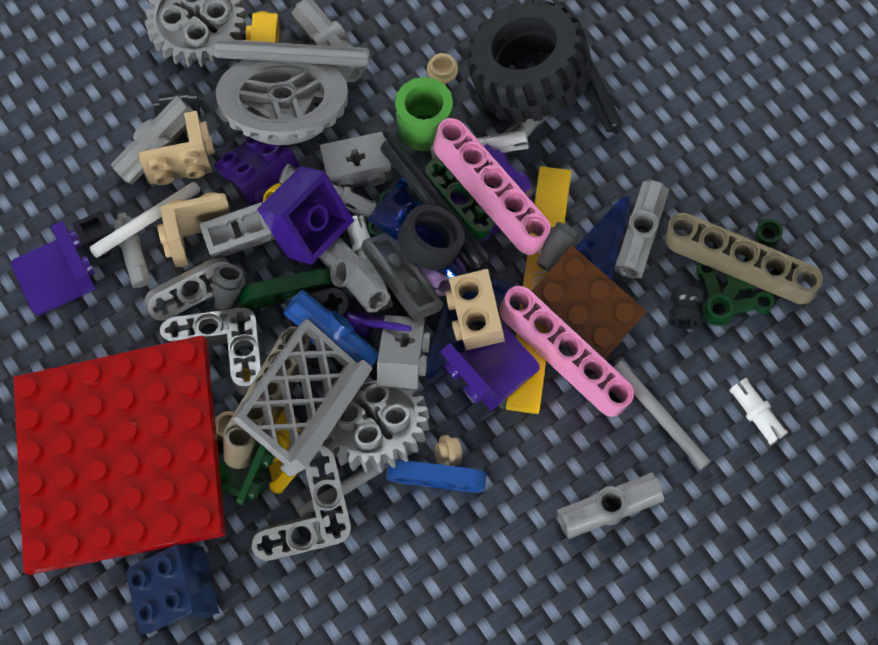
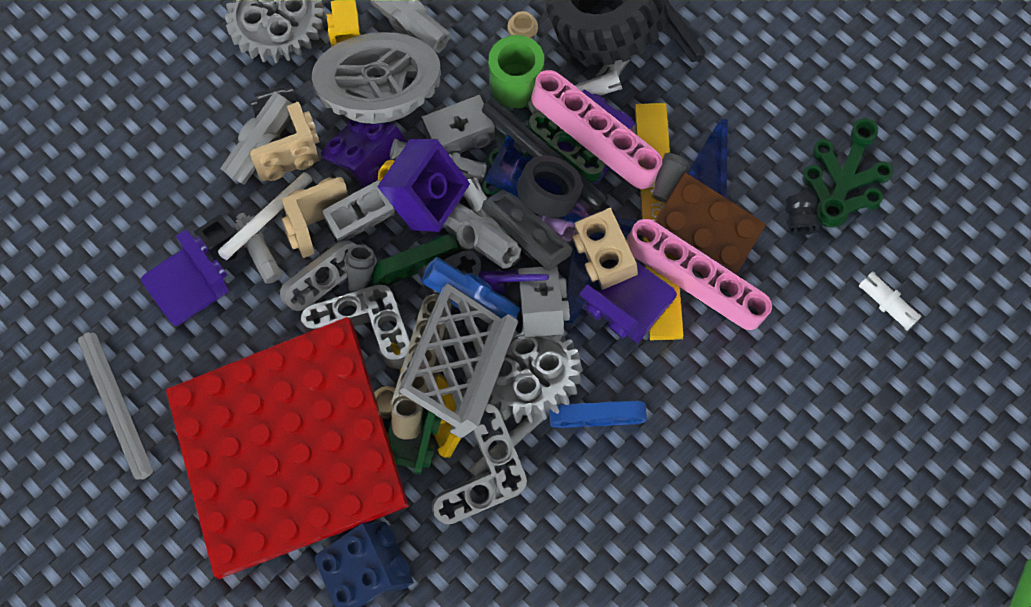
camera: 10 degrees left, 0 degrees up
light grey axle [213,39,370,67] -> none
tan plate [434,435,462,466] -> none
light grey piece [557,473,665,540] -> none
light grey bar [613,361,711,470] -> none
light grey piece [615,180,669,279] -> none
dark tan beam [665,213,823,305] -> none

